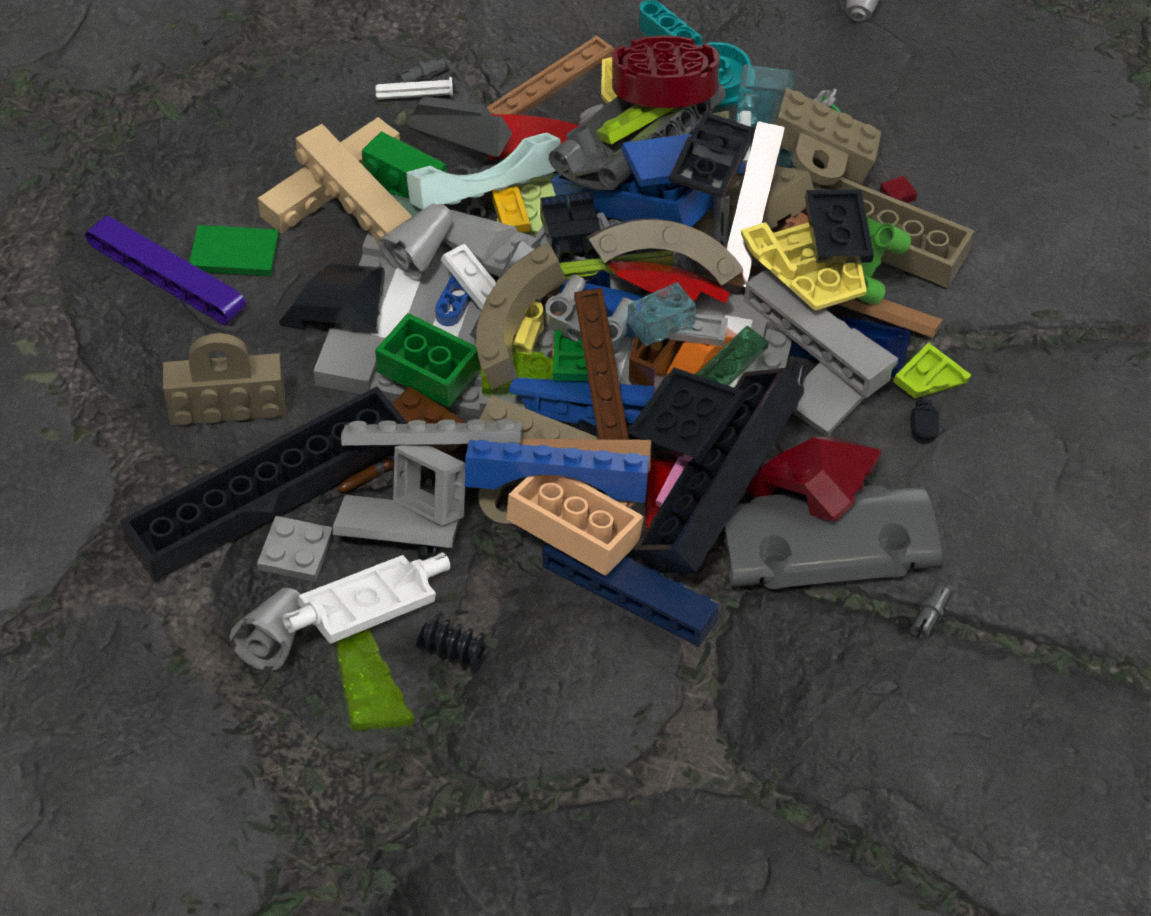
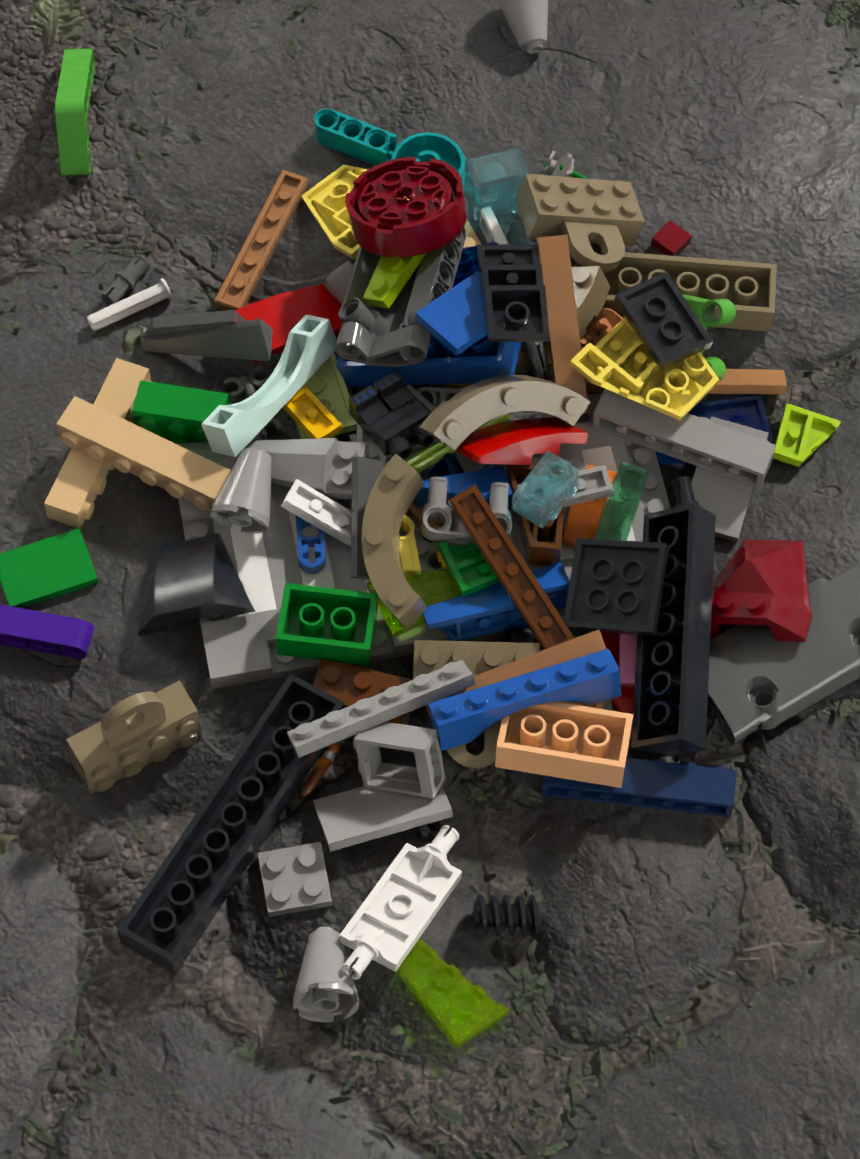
camera: 25 degrees left, 10 degrees up
black arm [910,398,940,444] -> none

